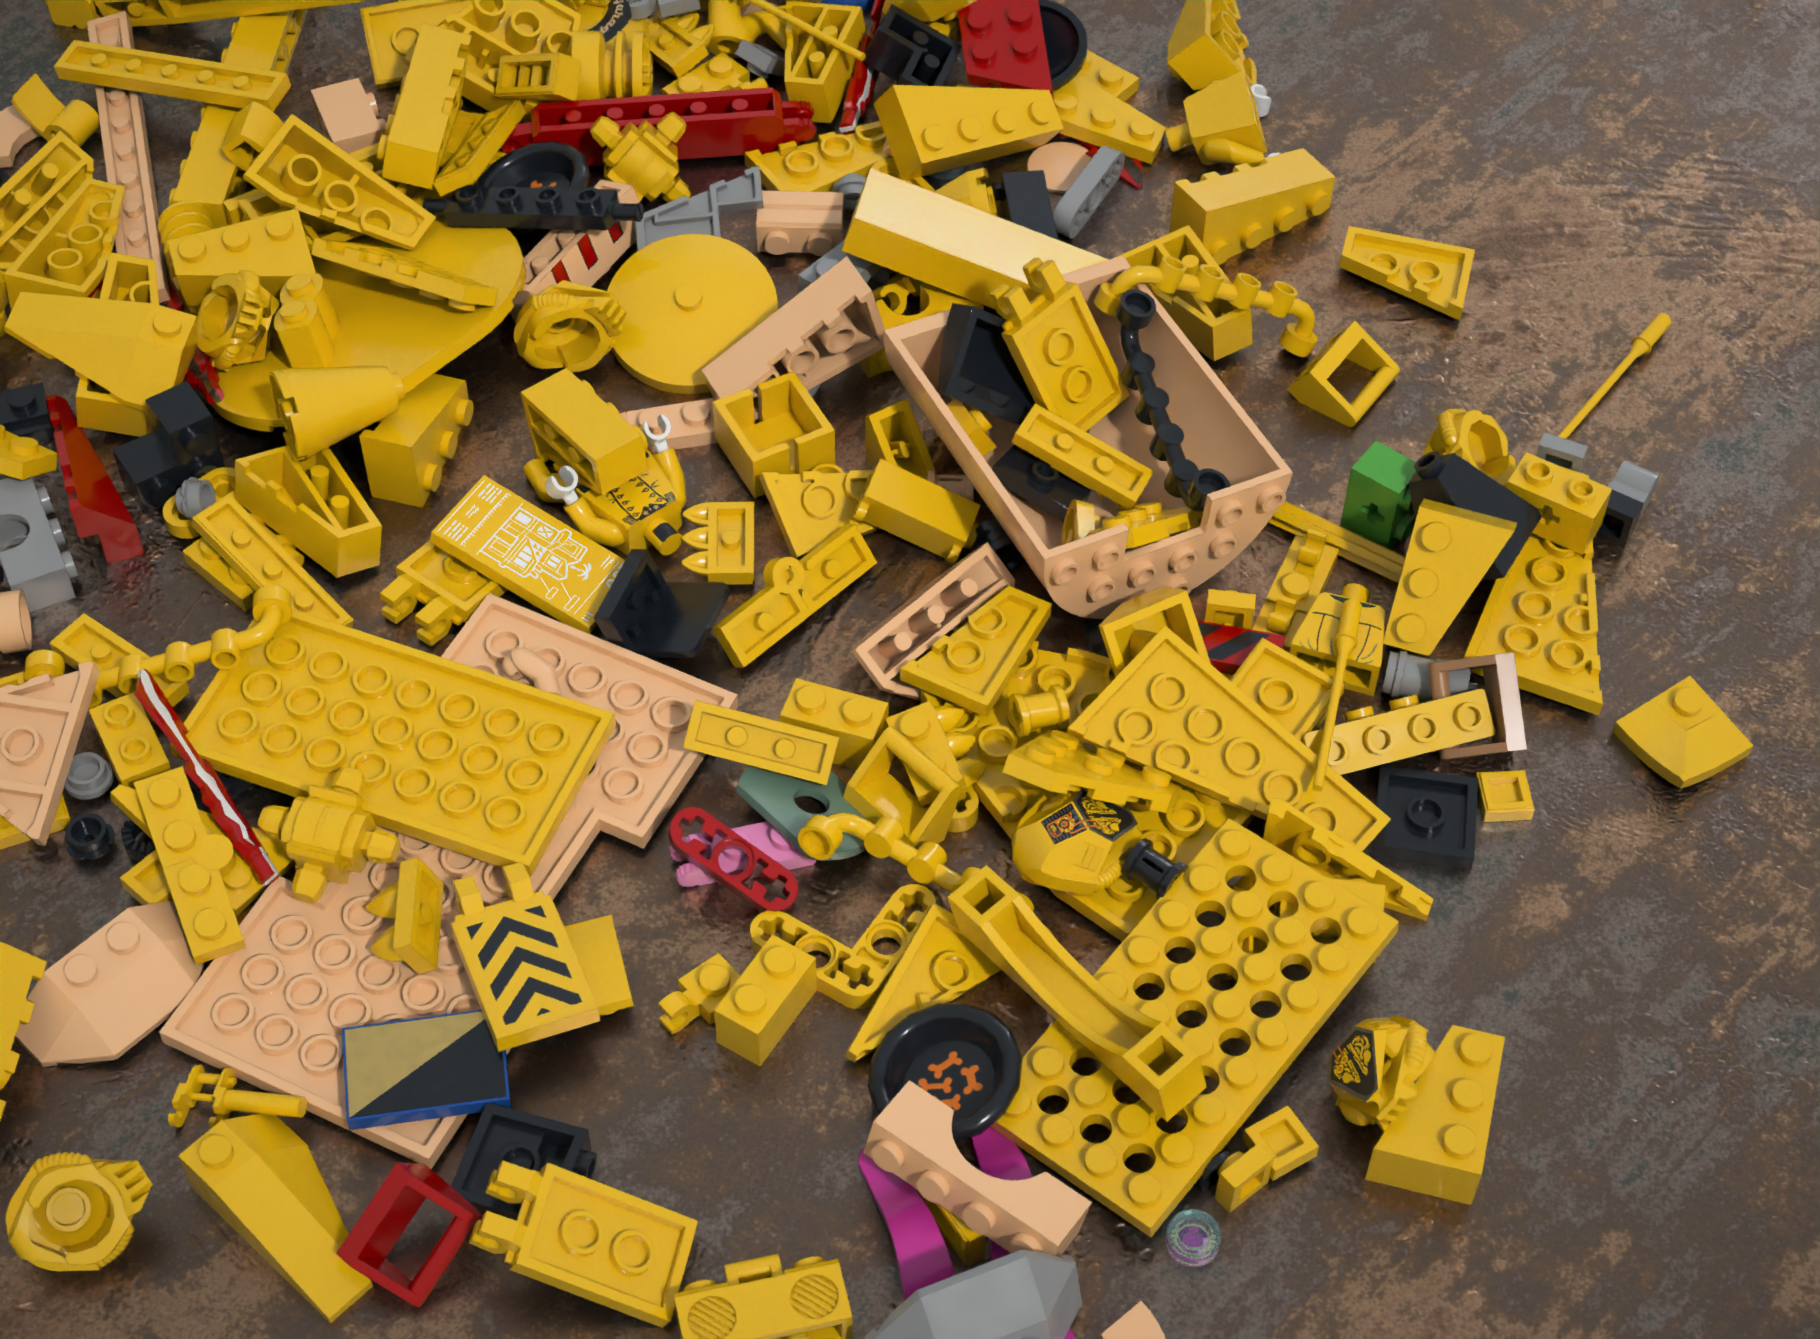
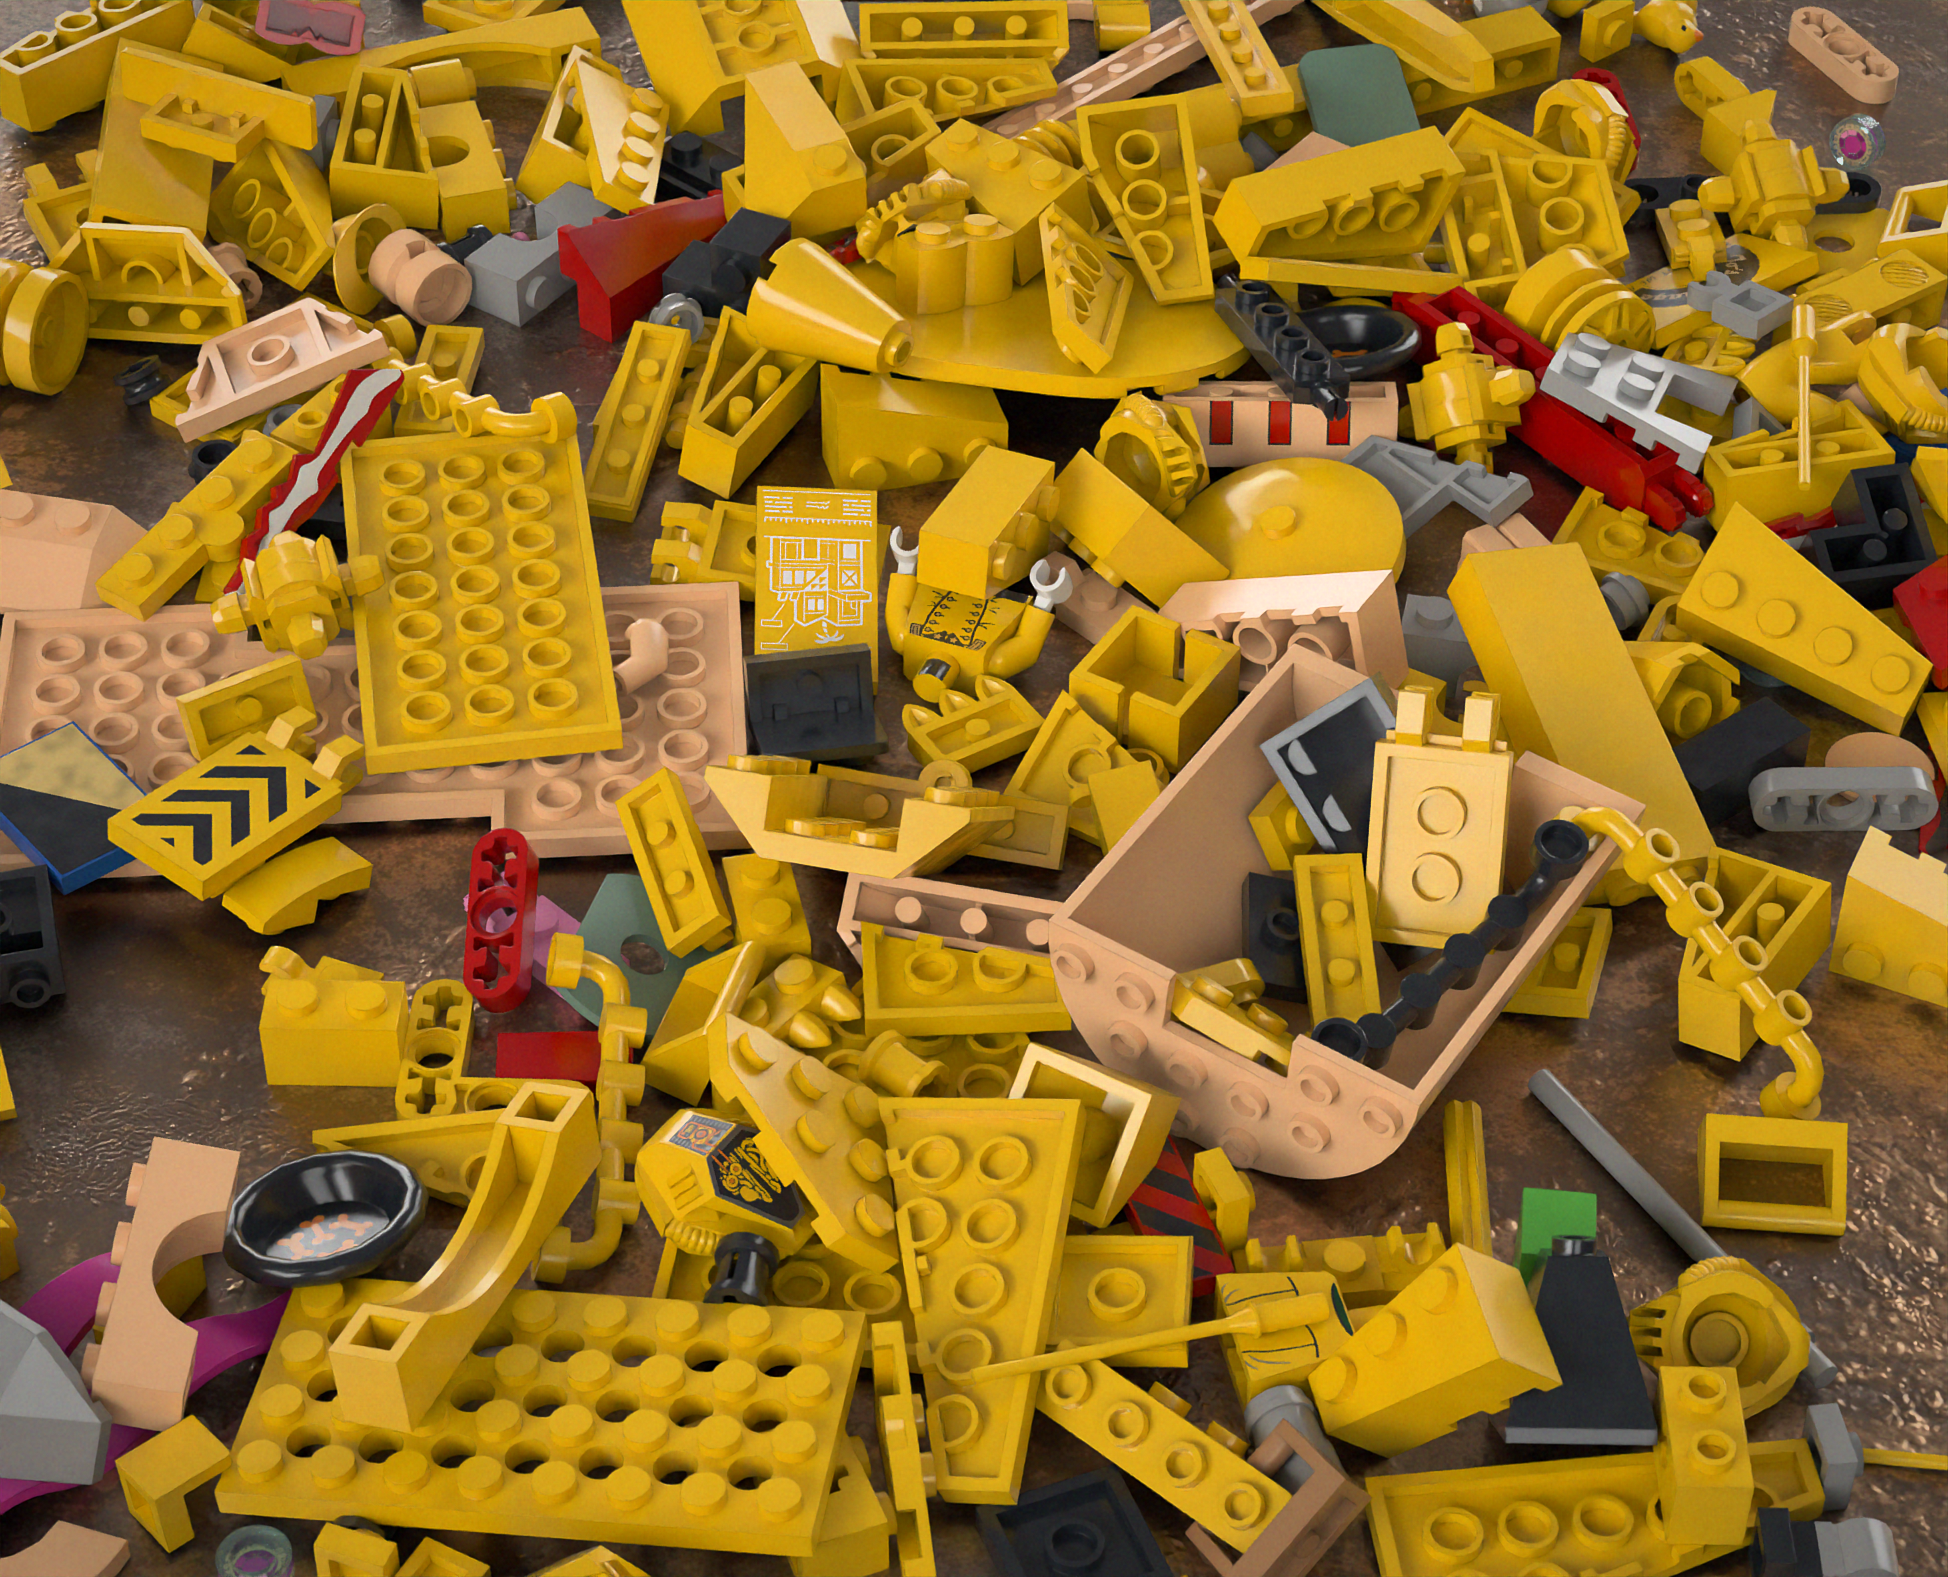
camera: 60 degrees right, 10 degrees down
yellow slope [495,52,581,101] -> none
none -> yellow panel [115,1414,232,1553]
none -> red tile [495,1031,635,1096]
none -> yellow slope [704,754,1015,879]
none -> yellow wedge [1050,448,1231,609]
none -> sand green piece [1297,44,1420,147]
none -> light grey bar [1528,1069,1838,1389]
none -> light grey wing [1539,332,1739,474]

